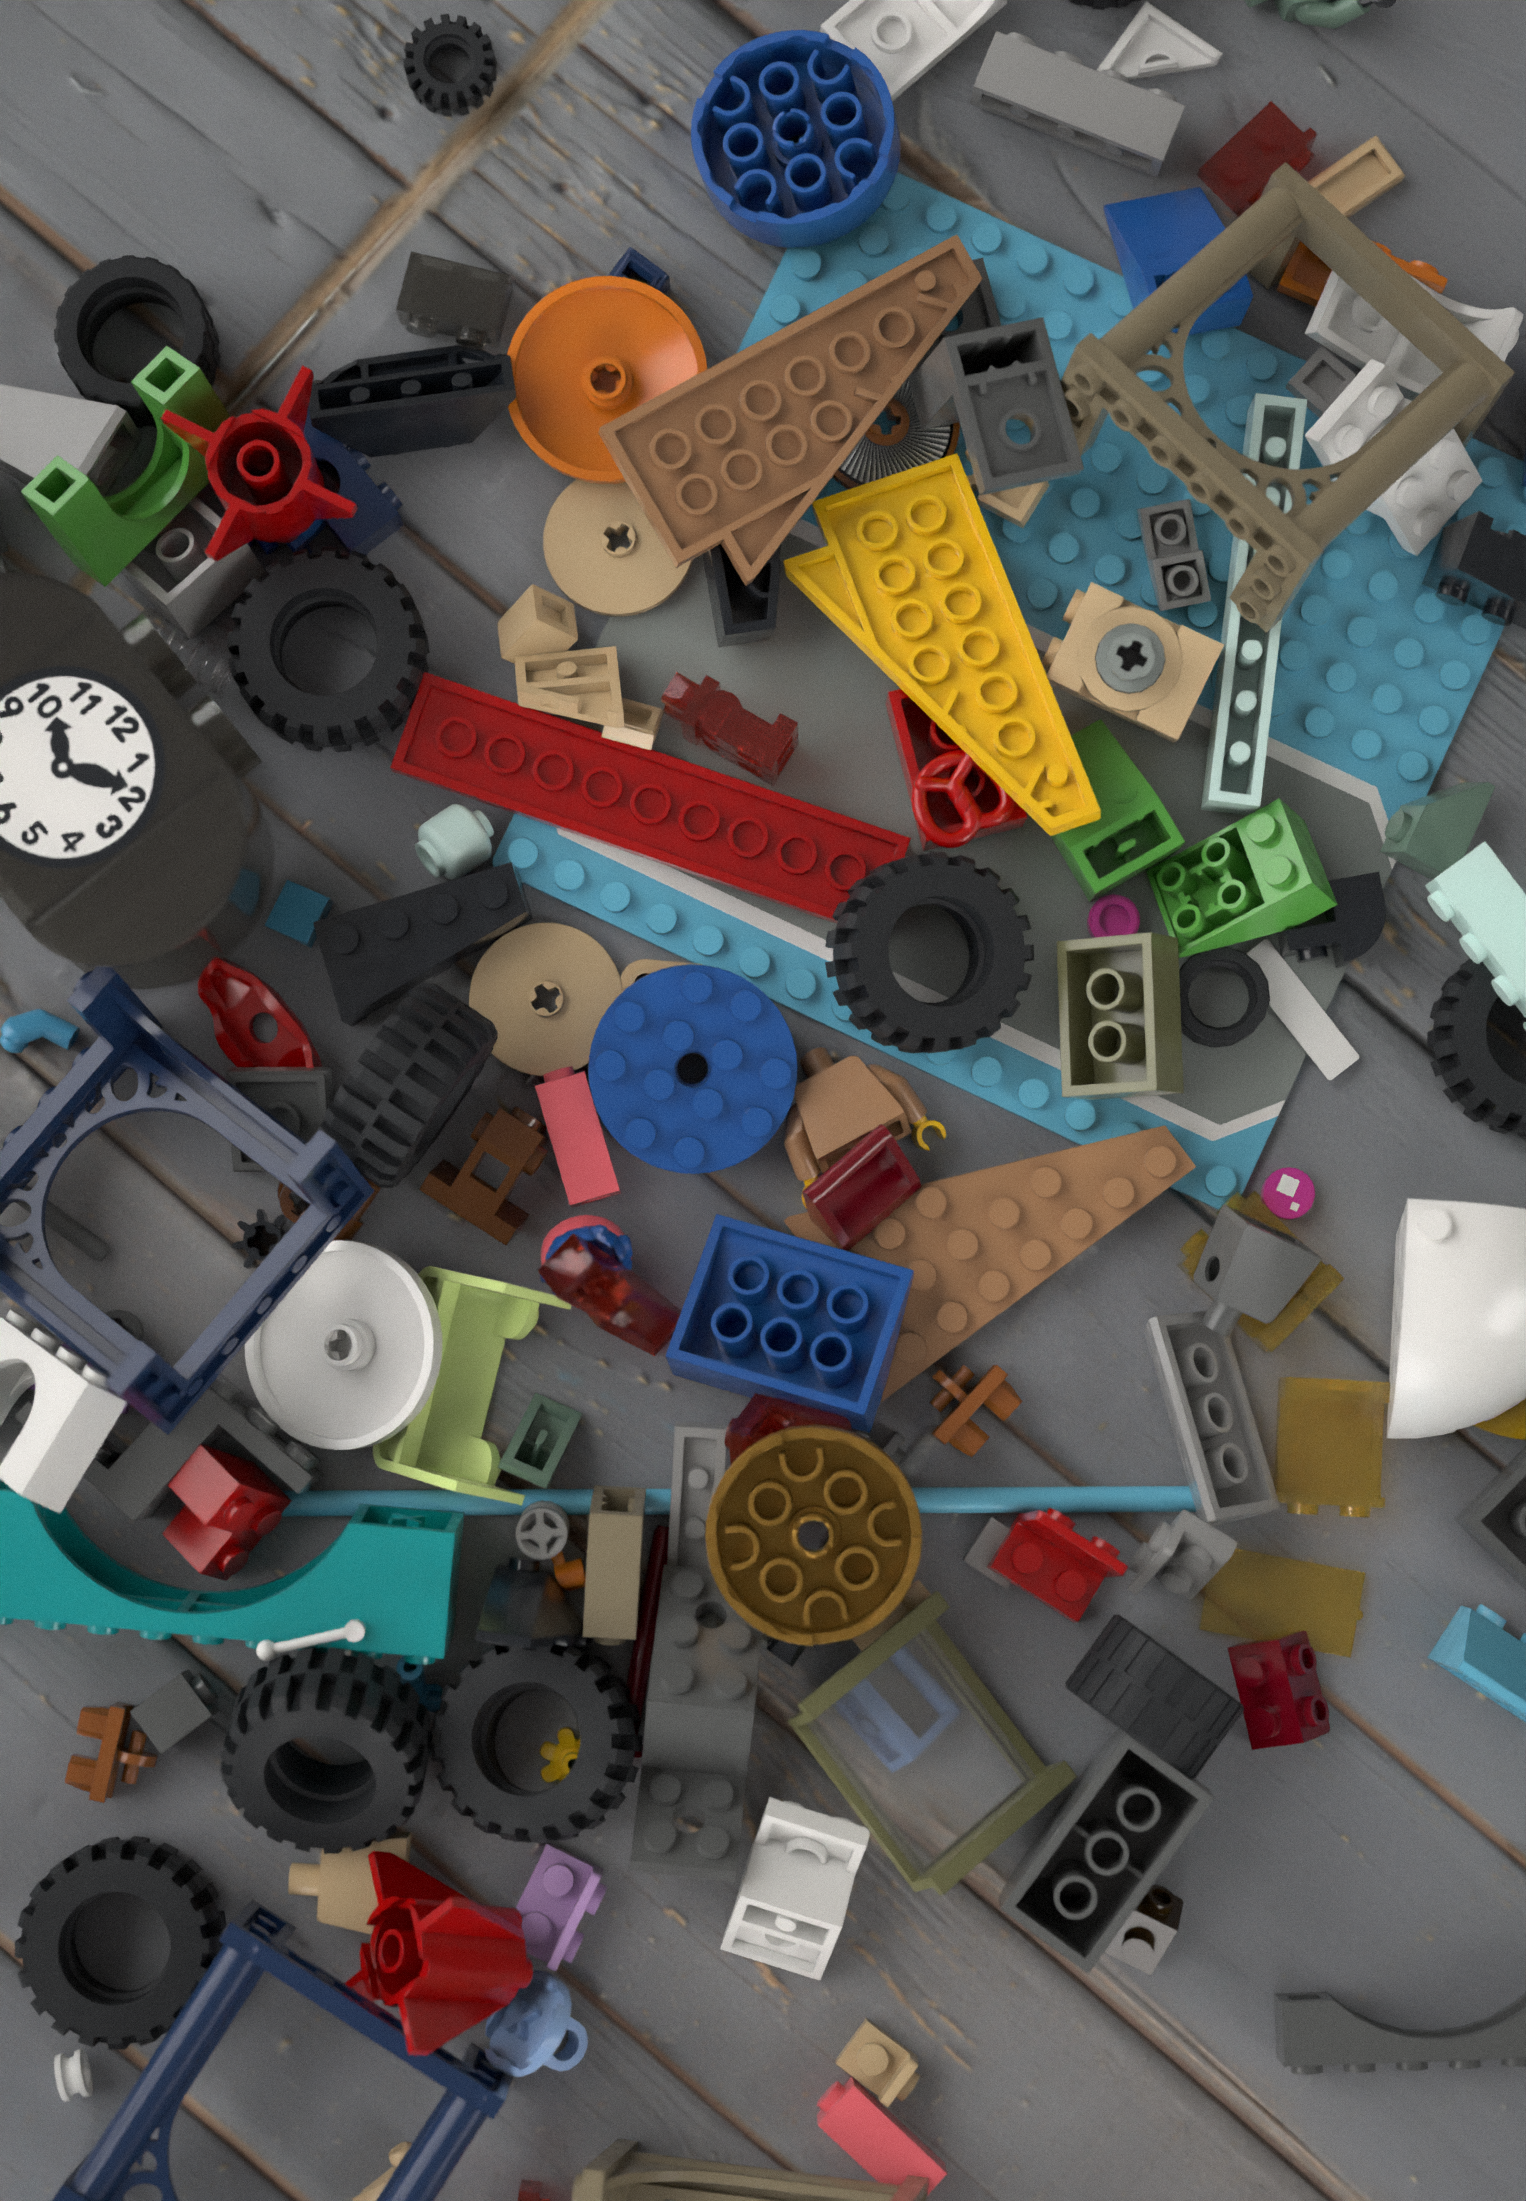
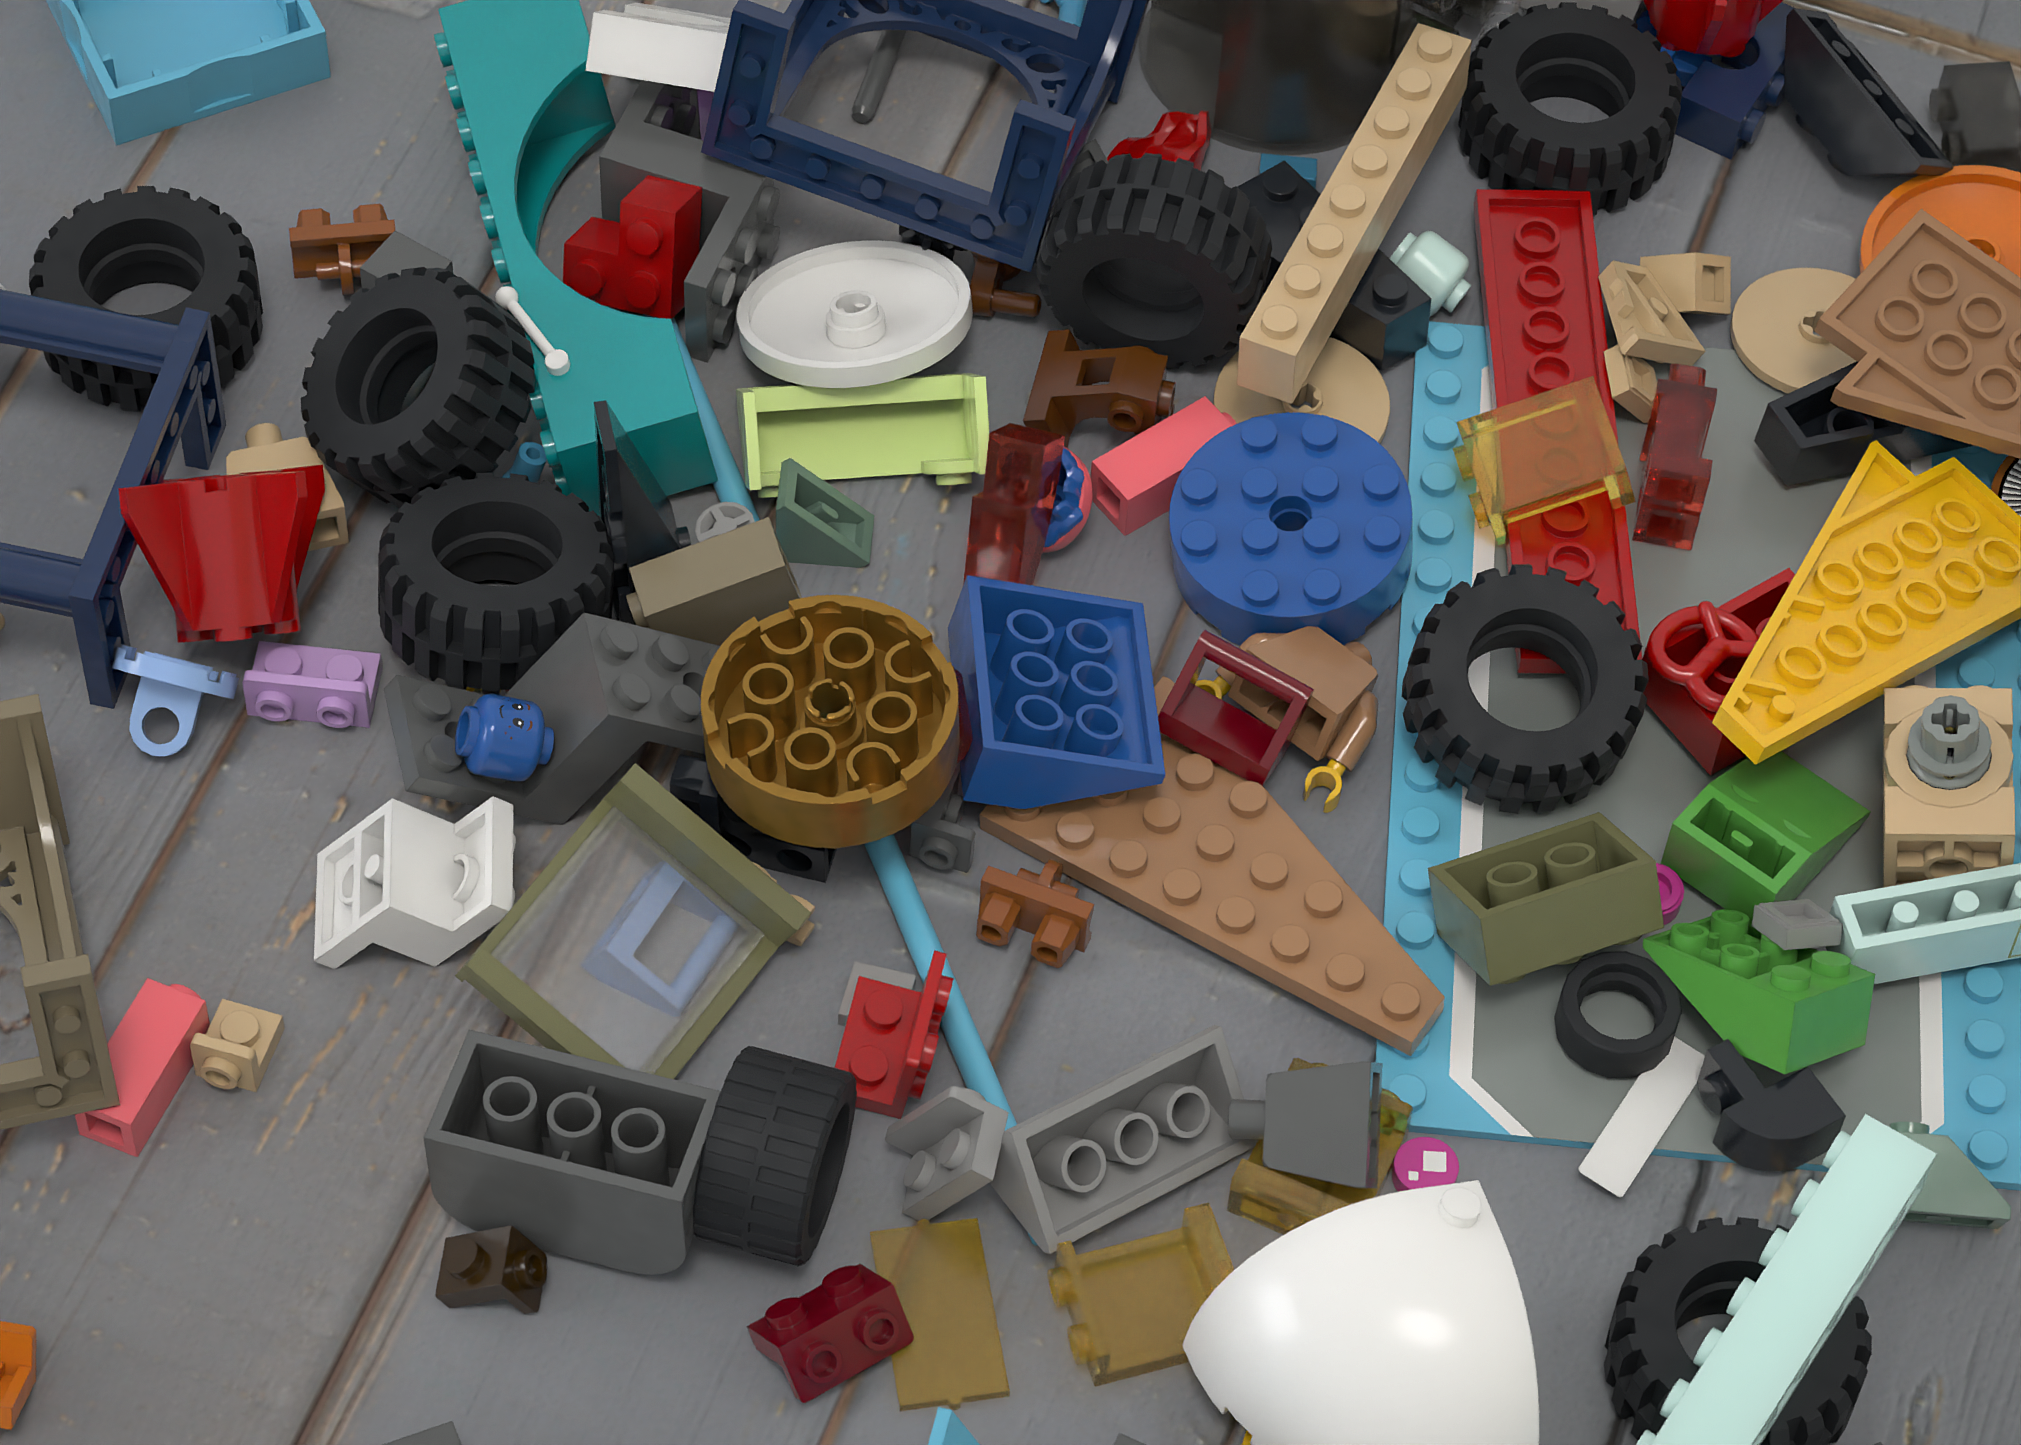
camera: 70 degrees right, 30 degrees down
none -> blue head [455,694,554,782]
none -> tan brick [1237,23,1472,404]
none -> clear yellow panel [1452,376,1636,545]
none -> light grey tile [1752,899,1843,950]

